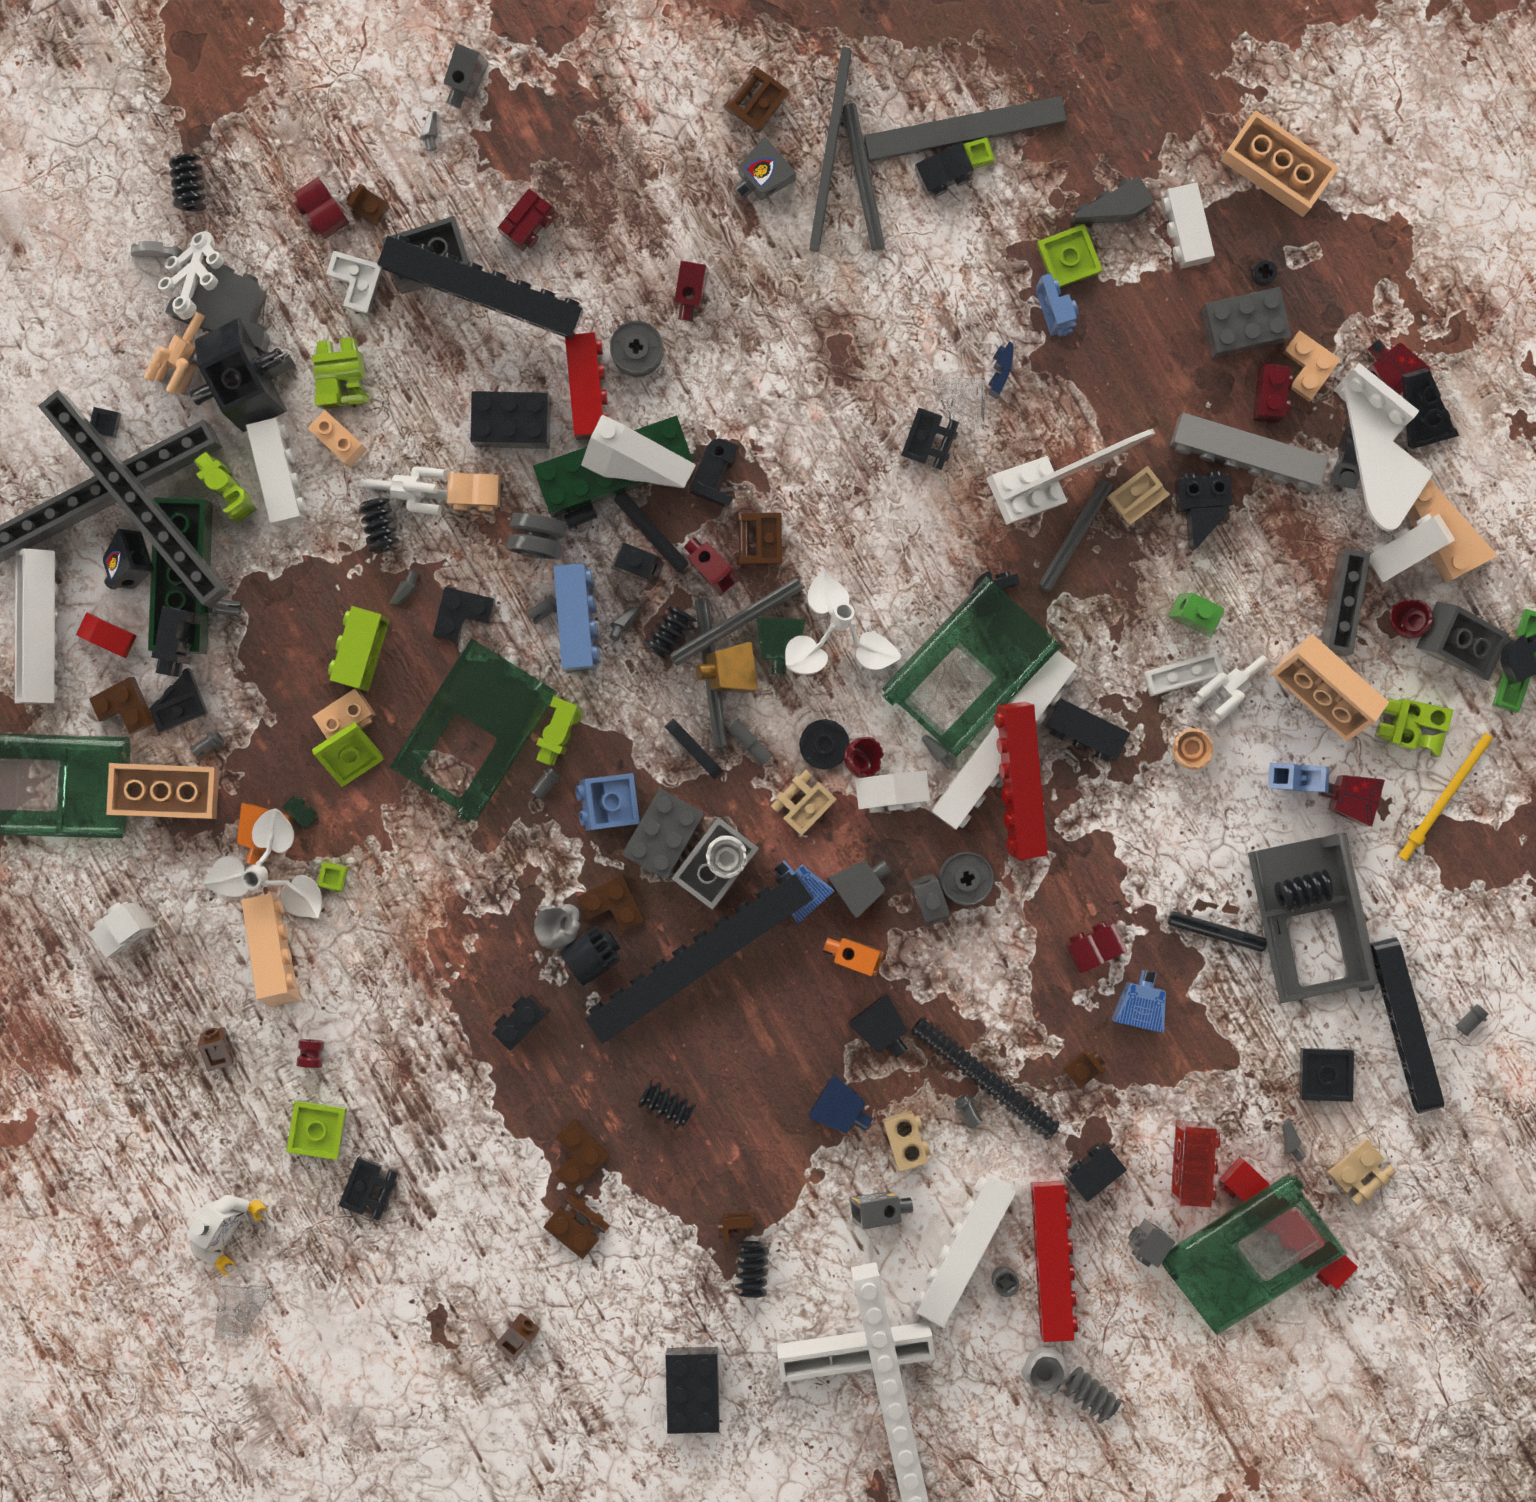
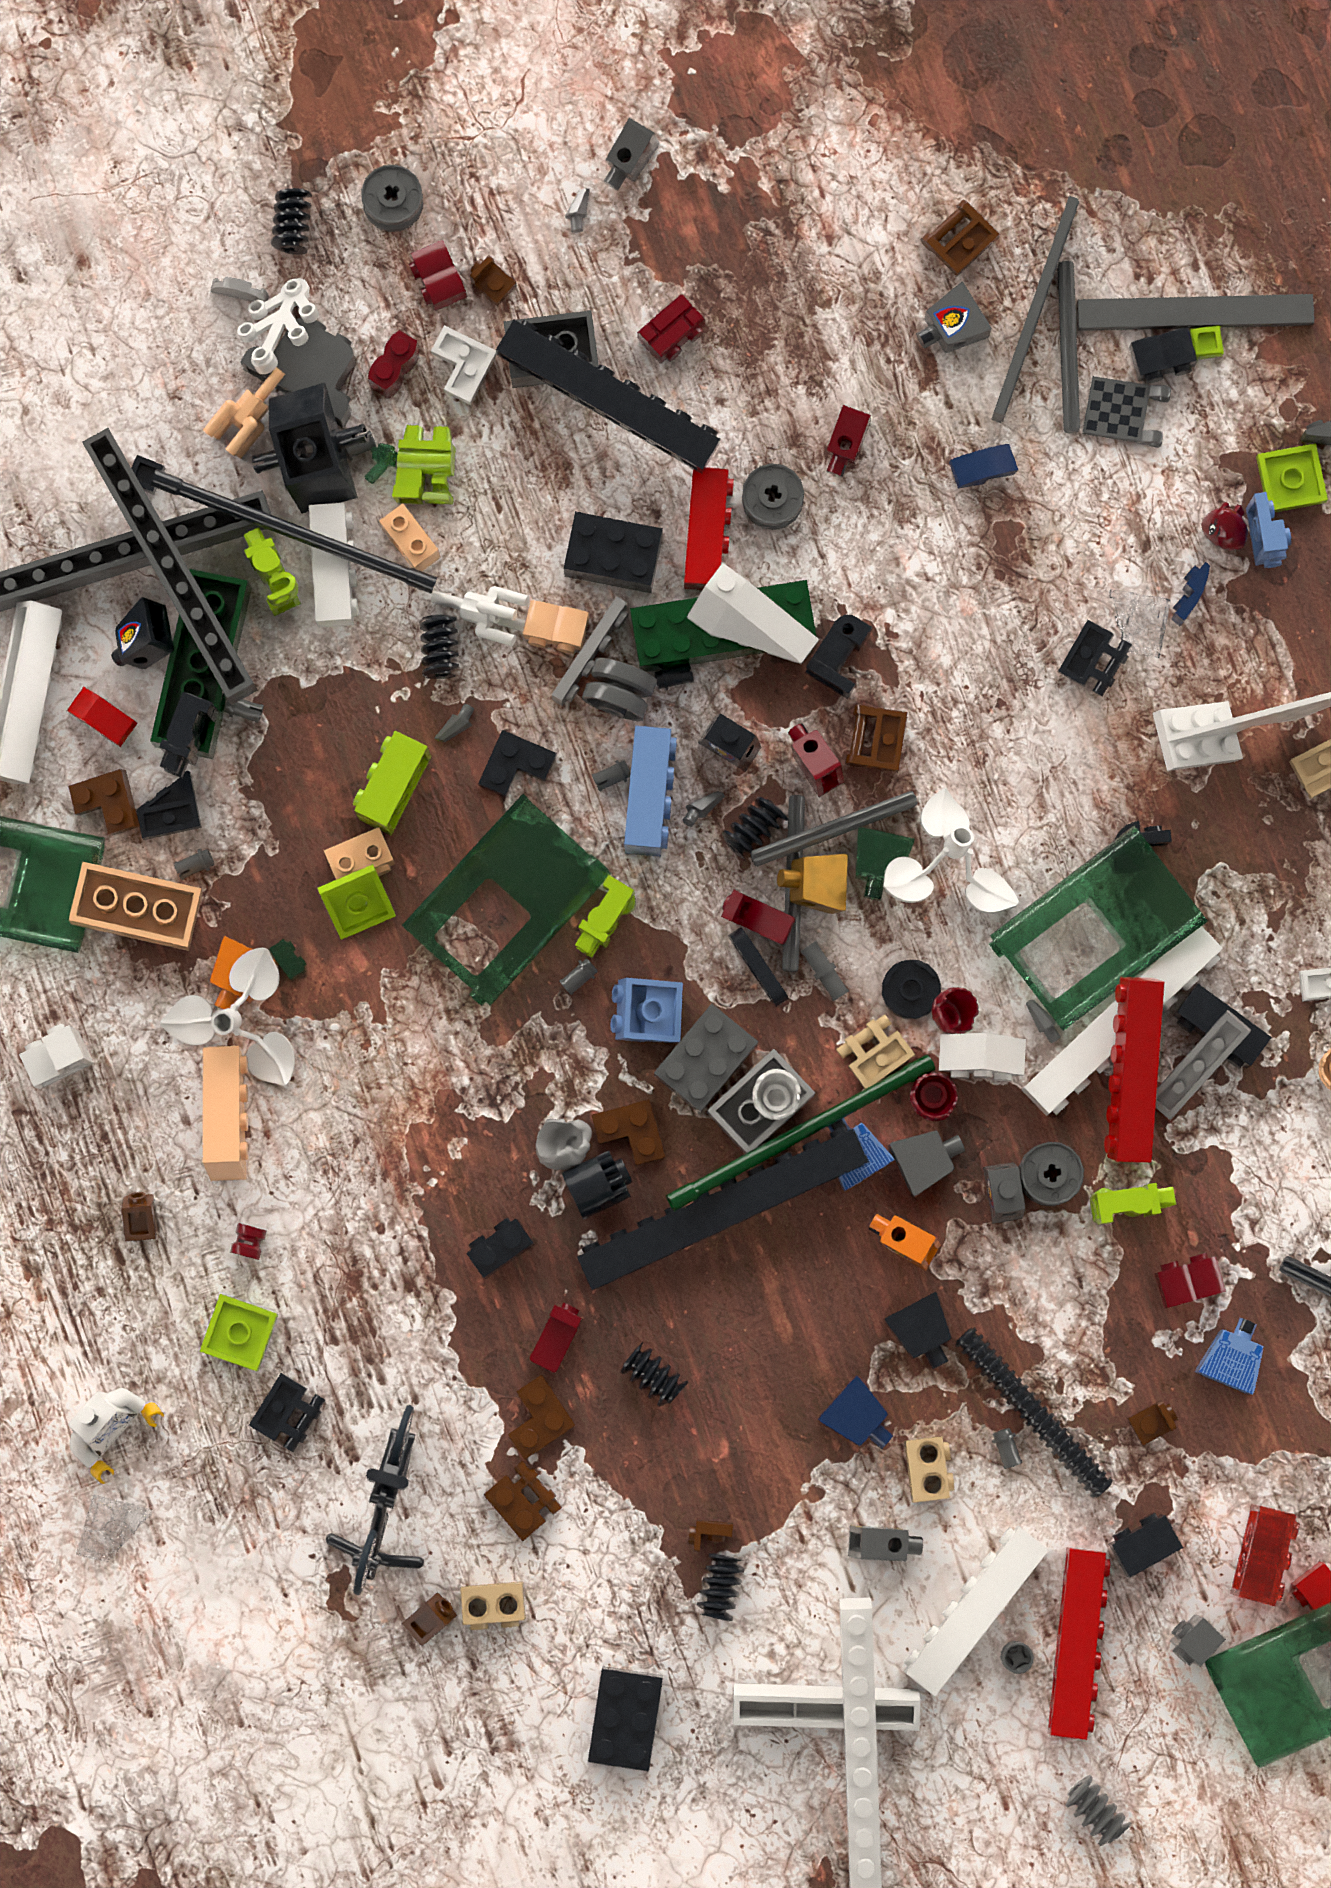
camera: 15 degrees right, 5 degrees down
lime tile [317,862,349,892] -> none
black axle [614,491,689,573] -> none
light grey hair [1021,1346,1069,1395] -> none
dark grey axle [1038,480,1112,592] -> none
none -> black piece [150,469,438,594]
none -> black piece [326,1405,424,1595]
none -> dark grey wheel [361,165,423,232]
none -> clear green plate [365,443,398,484]
none -> dark red brick [368,330,420,399]
none -> tan brick [460,1581,526,1630]
none -> dark red bracket [529,1302,583,1373]
none -> light grey plate [552,596,629,707]
none -> dark green piece [666,1054,935,1211]
none -> dark red bracket [721,889,796,945]
none -> dark red hair [910,1072,958,1121]
none -> dark blue slope [949,444,1018,489]
none -> dark grey flag [1082,376,1171,447]
none -> lime hips [1090,1183,1176,1225]
none -> light grey plate [1156,1010,1251,1120]
none -> dark red piece [1201,502,1248,551]

